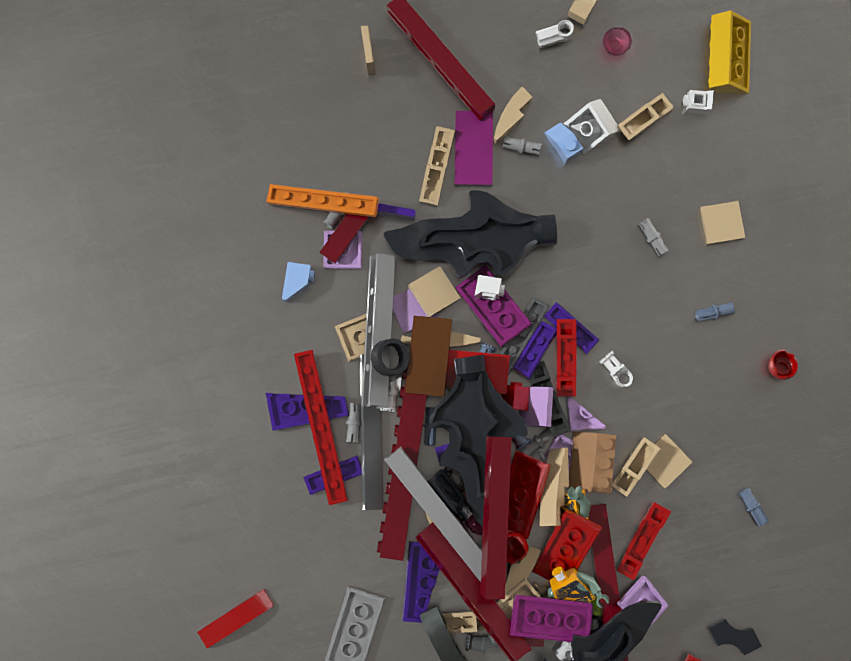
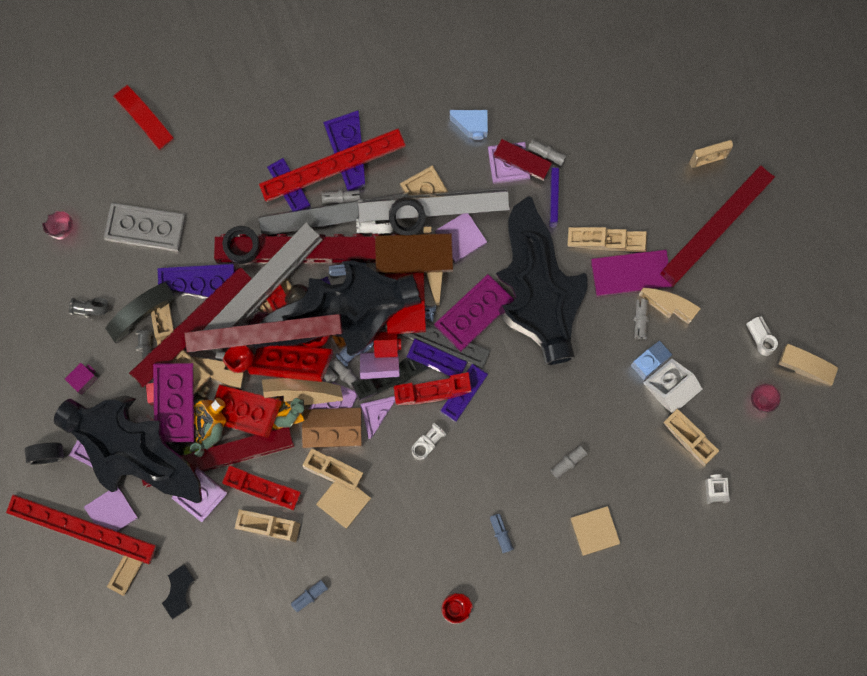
camera: 80 degrees right, 5 degrees down
orange plate [266,184,379,217] -> none
tan tile [408,266,460,317] -> none
black hinge [427,469,472,522] -> none
white window [475,275,505,301] -> none
yellow slope [708,10,751,94] -> none
none -> black tyre [222,226,260,264]
none -> tan slope [234,509,300,543]

